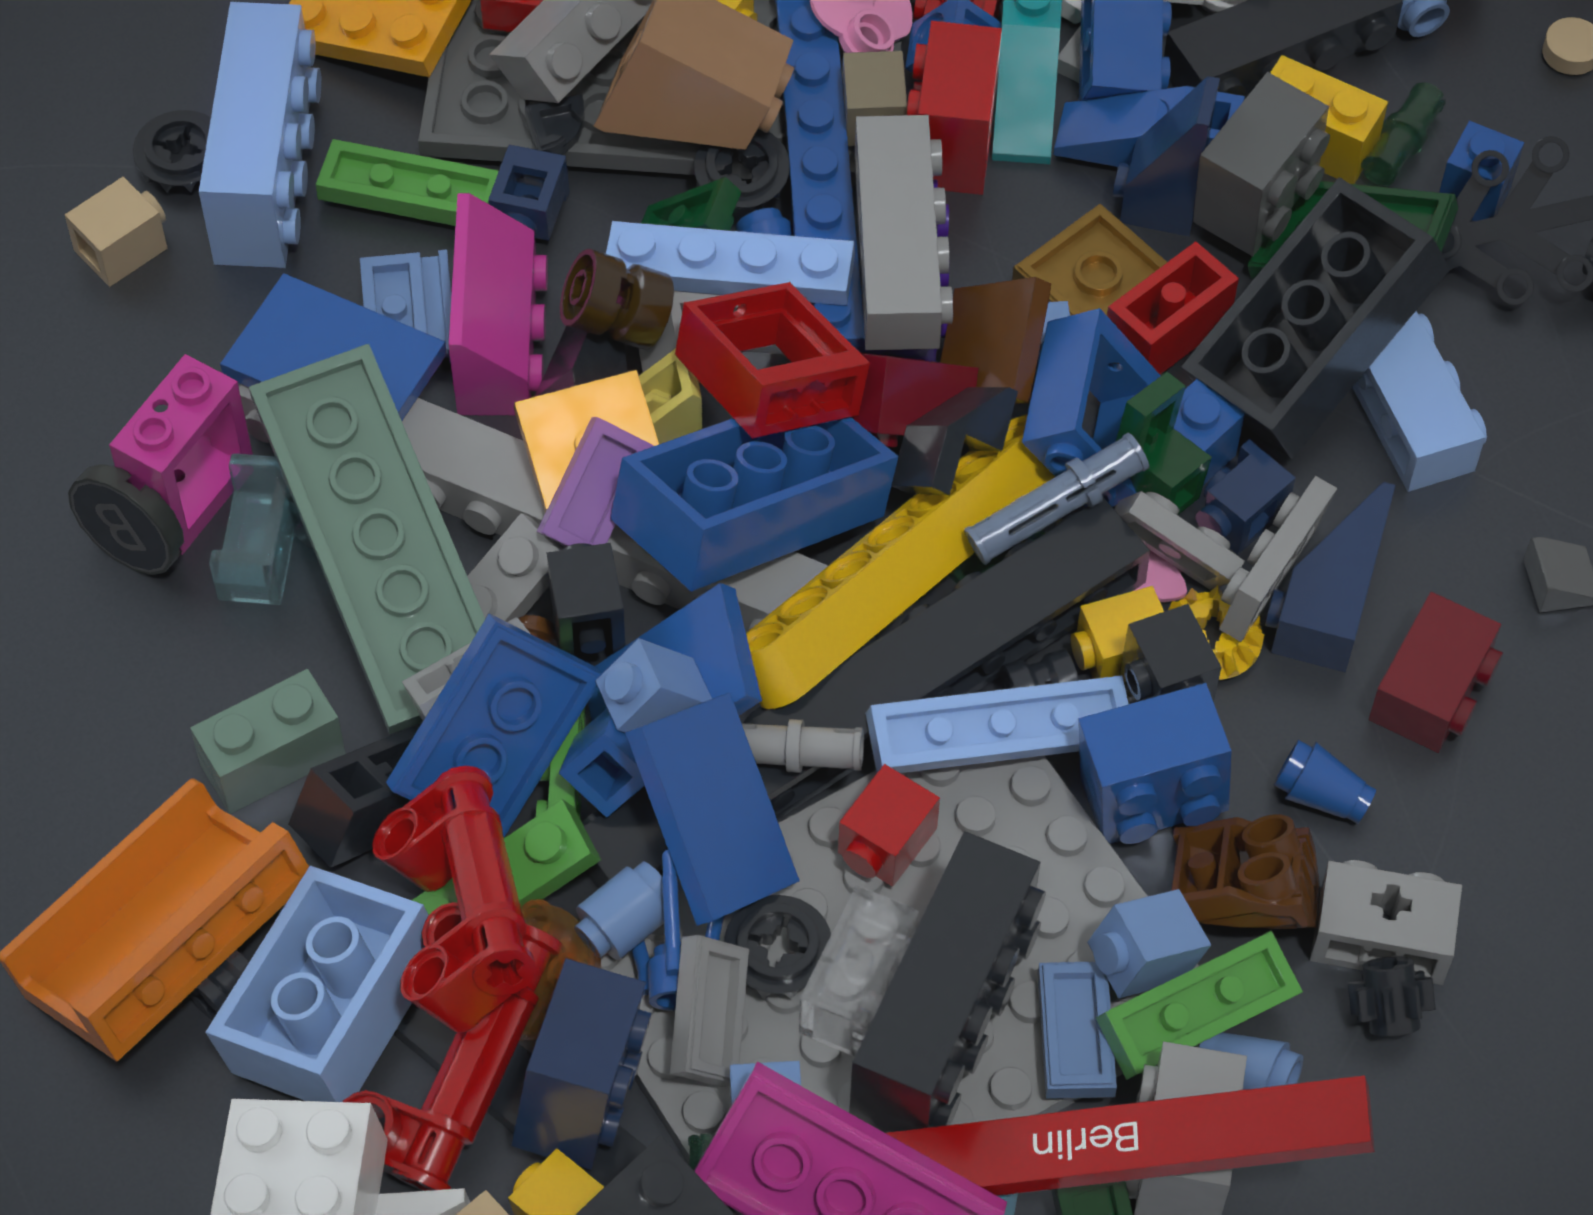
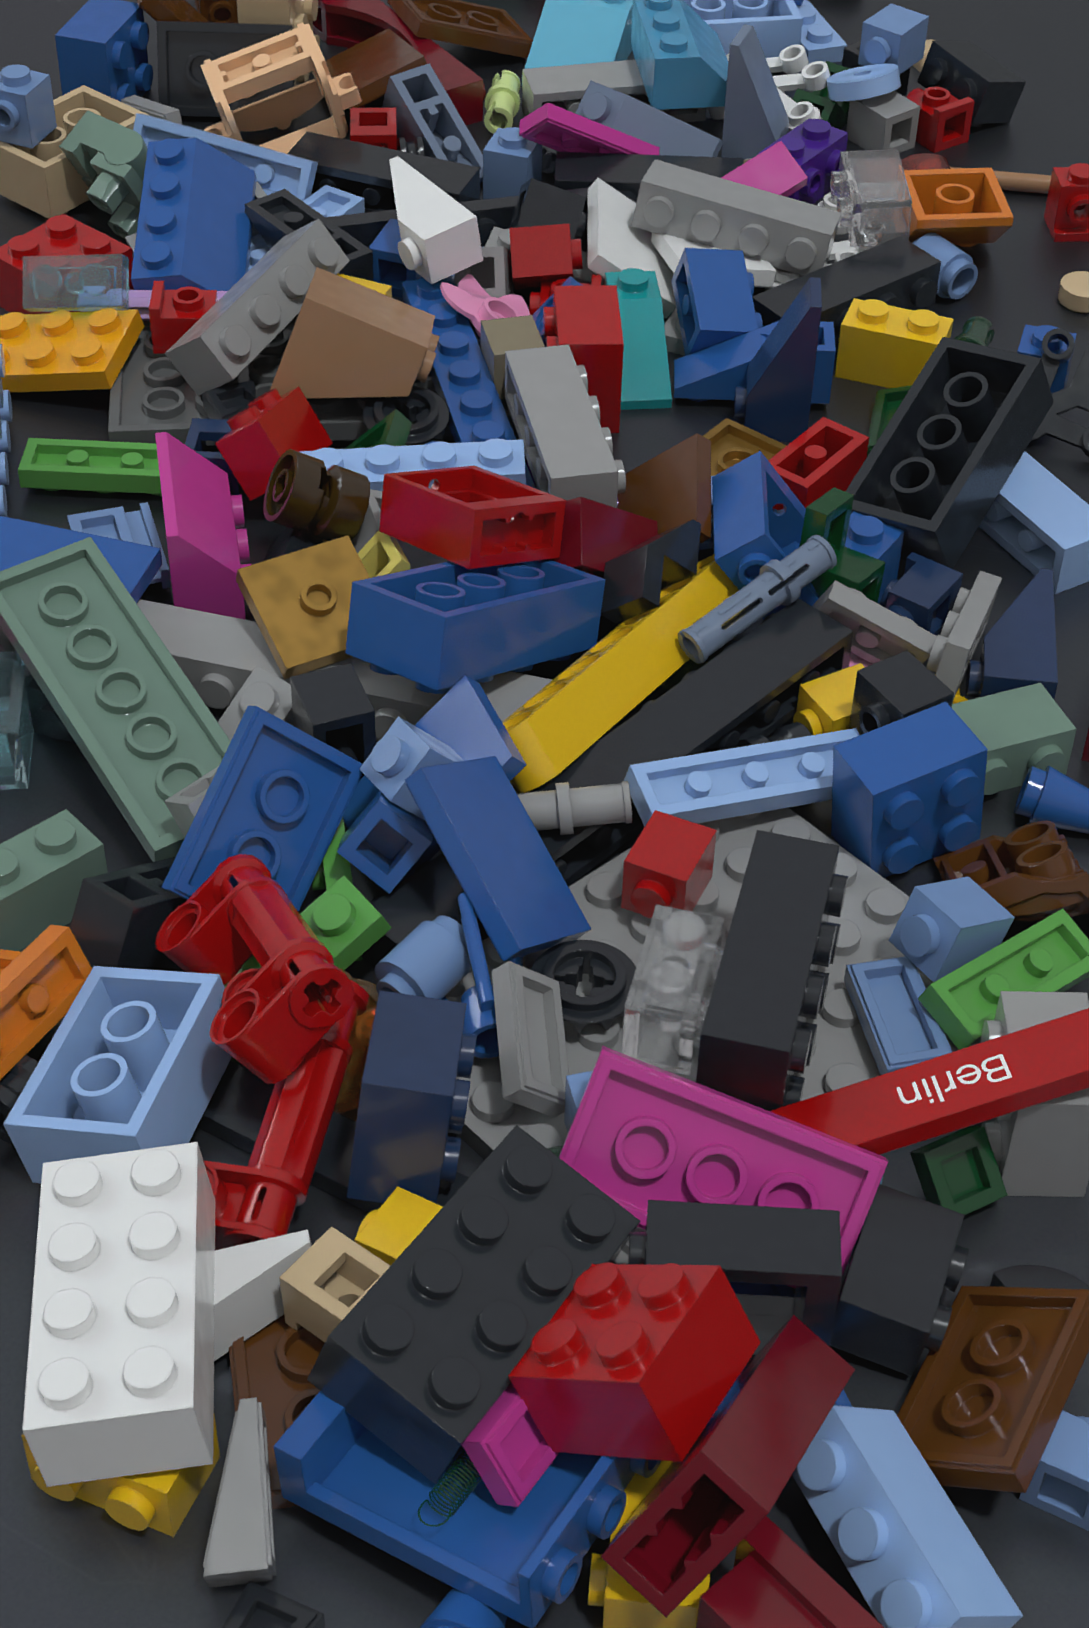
camera: 10 degrees left, 15 degrees down
medium lavender tile [536,417,654,547] -> none
dark grey brick [1193,72,1330,256] -> none
none -> red brick [215,386,333,501]
none -> sand green brick [952,683,1077,795]

